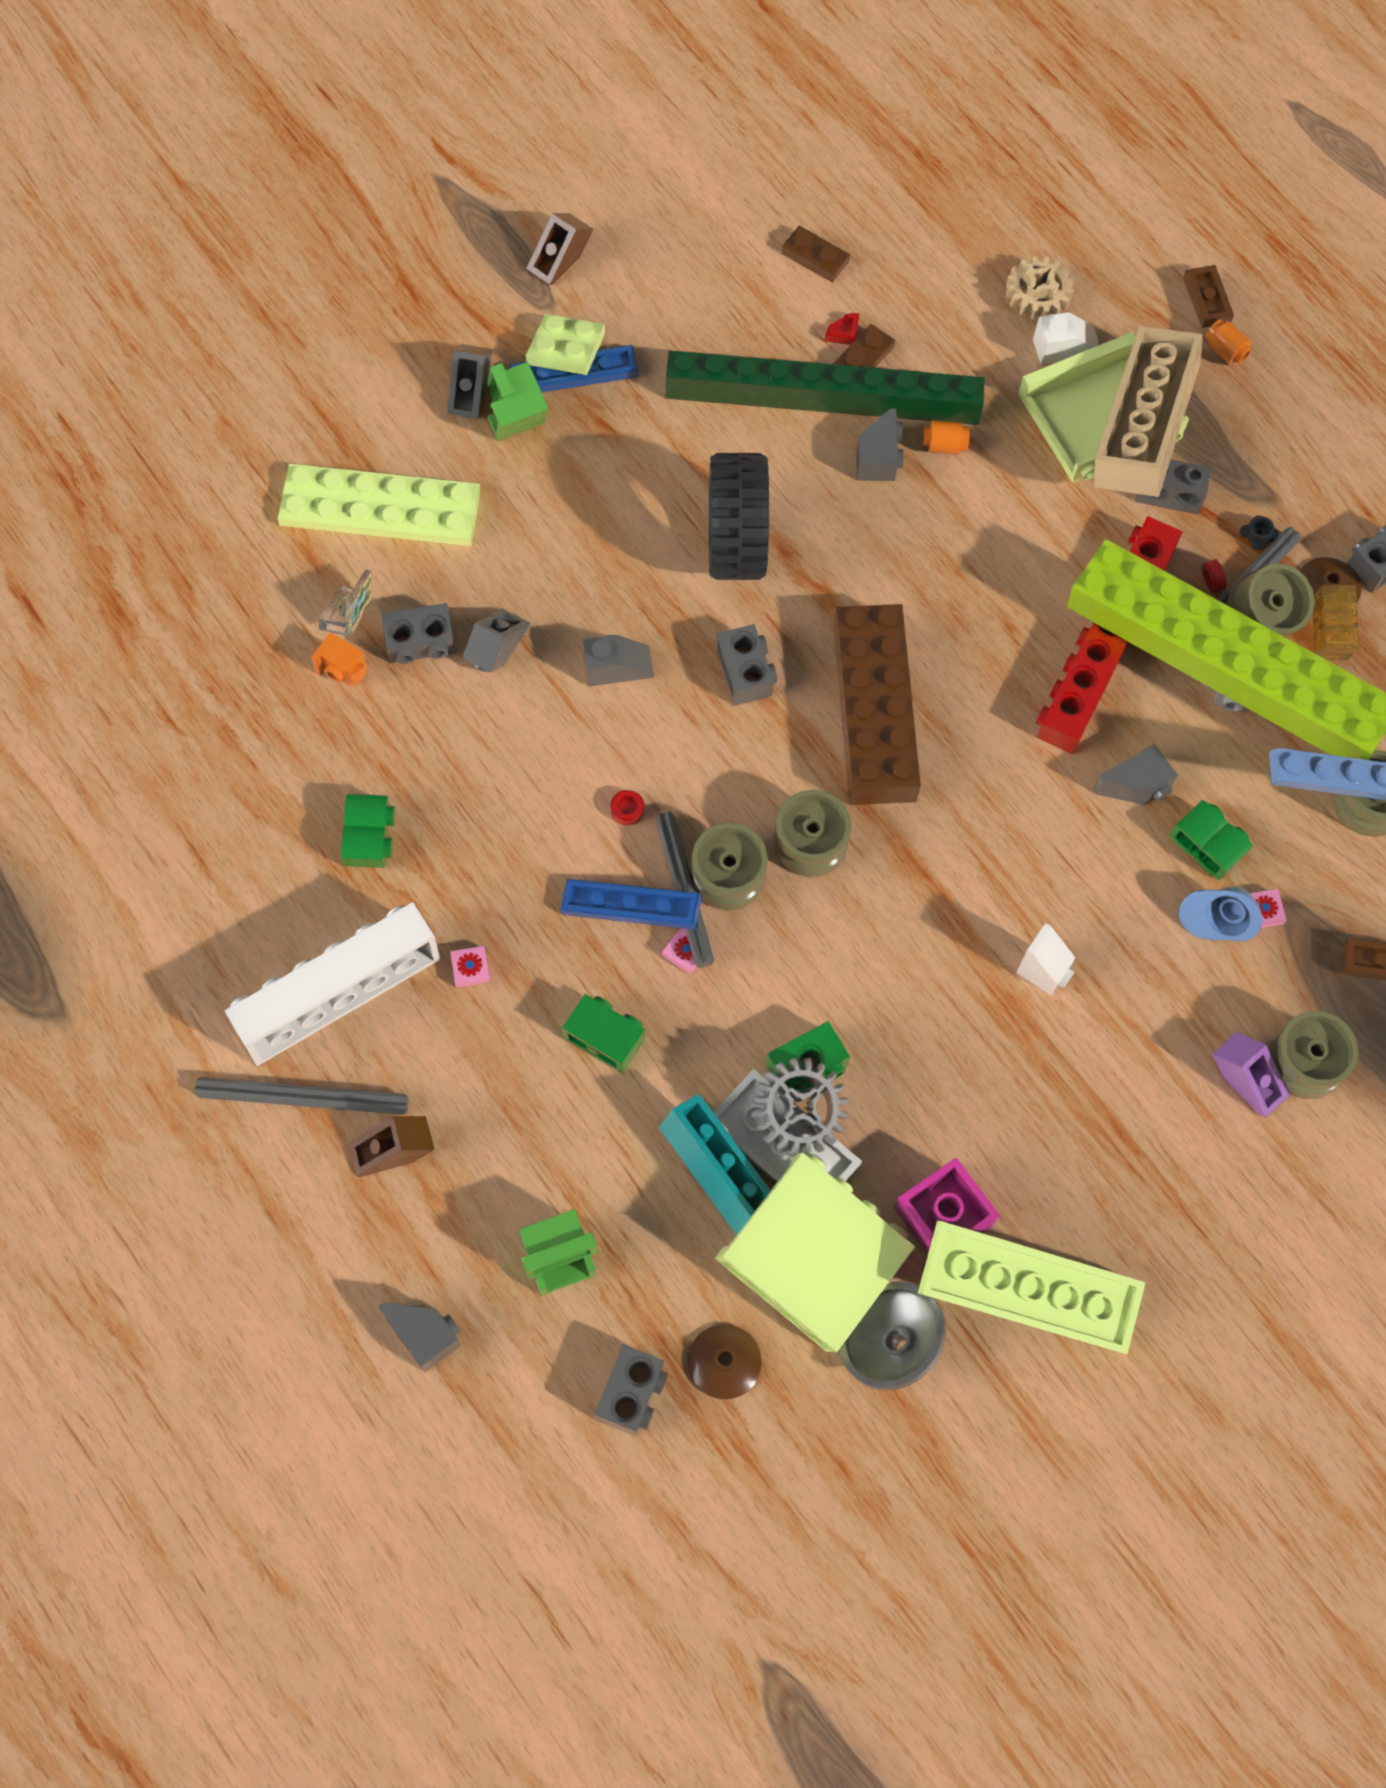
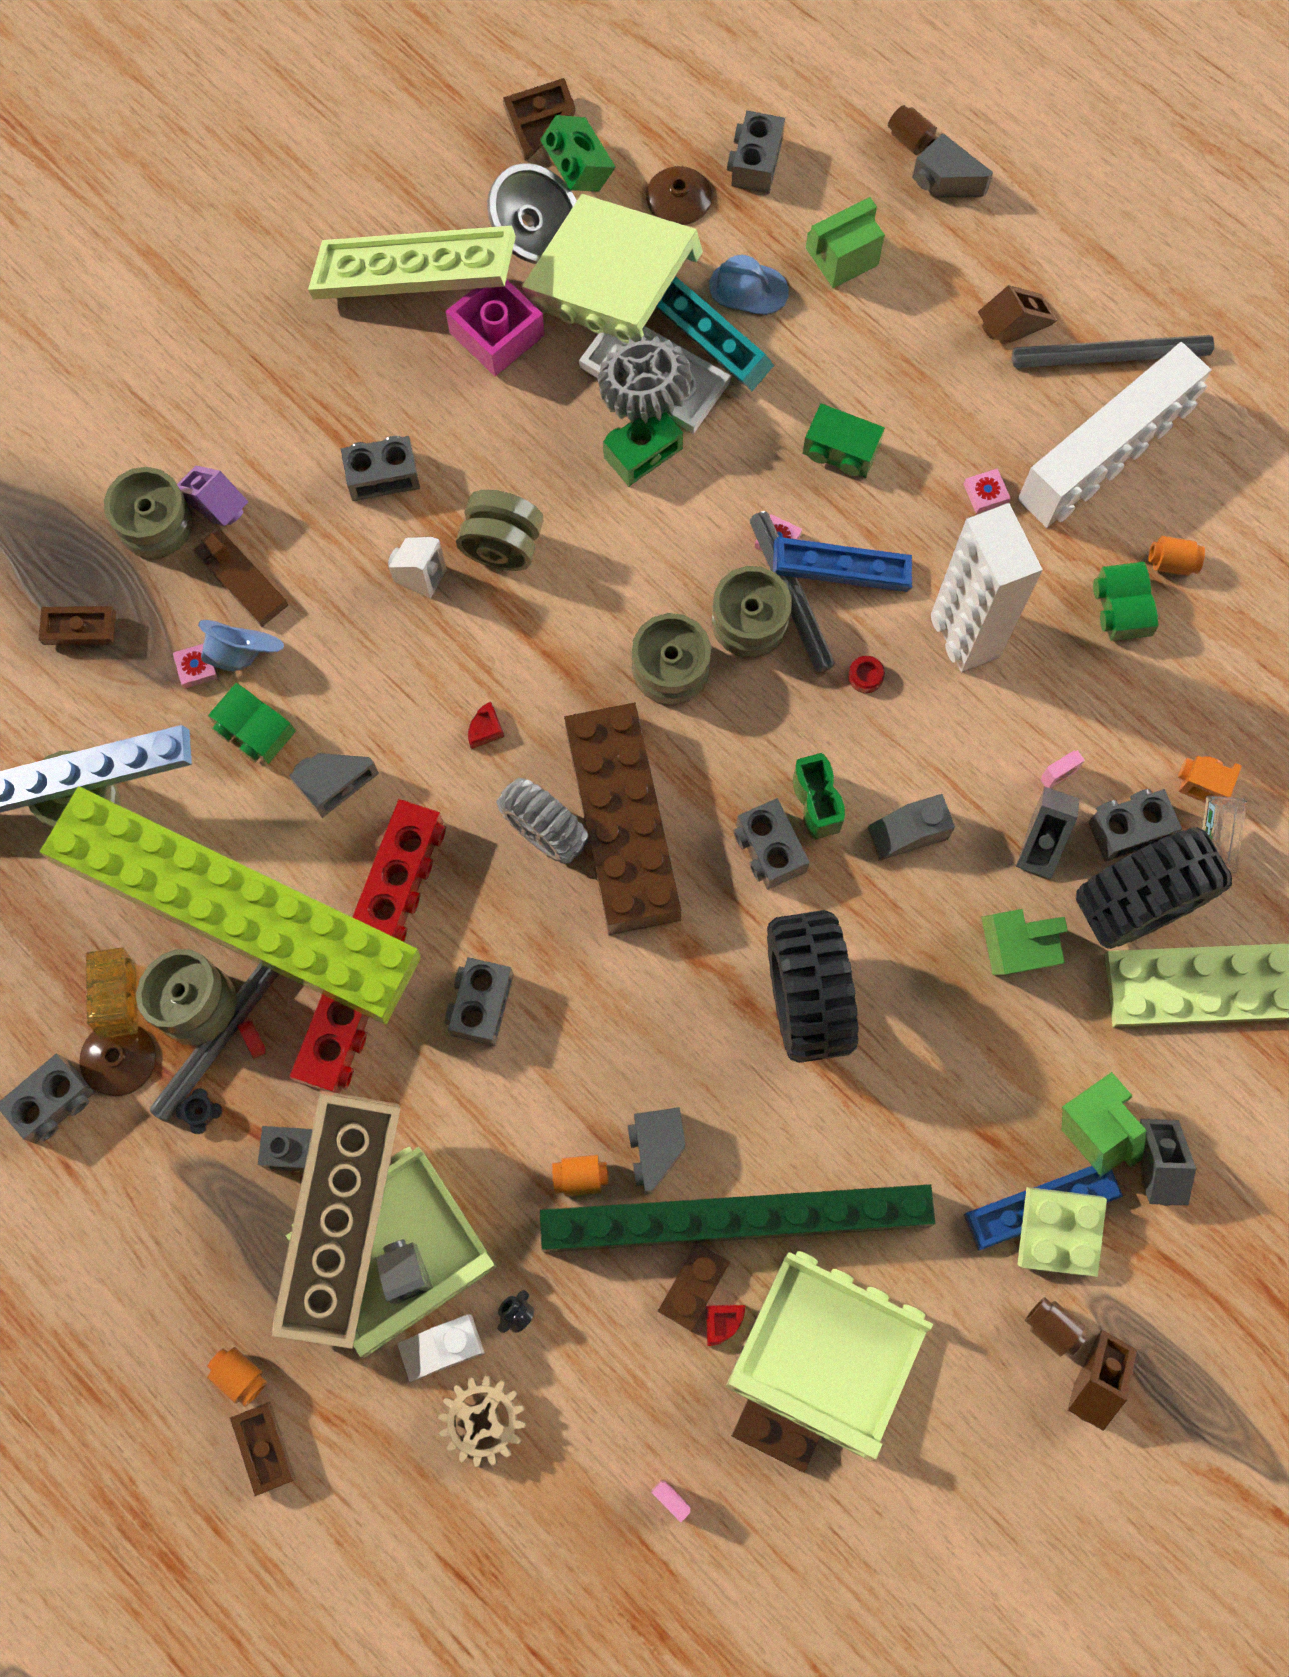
camera: 175 degrees right, 5 degrees up
none -> reddish brown hinge [193,529,289,628]
none -> dark grey brick [341,436,420,501]
none -> dark grey slope [376,1239,433,1304]
none -> dark grey brick [444,957,514,1046]
none -> olive wheel [456,489,544,571]
none -> red tile [468,702,505,749]
none -> light grey gear [497,778,589,864]
none -> black plate [497,1290,534,1333]
none -> reddish brown wing [503,78,576,160]
none -> green brick [540,115,616,192]
none -> bright pink tile [652,1480,691,1522]
none -> medium blue piece [709,255,789,315]
none -> yellowish green panel [725,1251,933,1461]
none -> green brick [792,753,845,840]
none -> reddish brown brick [888,105,937,155]
none -> white brick [931,503,1043,672]
none -> bright green plate [981,909,1068,975]
none -> reddish brown brick [1025,1297,1086,1357]
none -> bright pink tile [1040,750,1085,788]
none -> black tyre [1076,827,1232,949]
none -> orange brick [1148,536,1205,576]

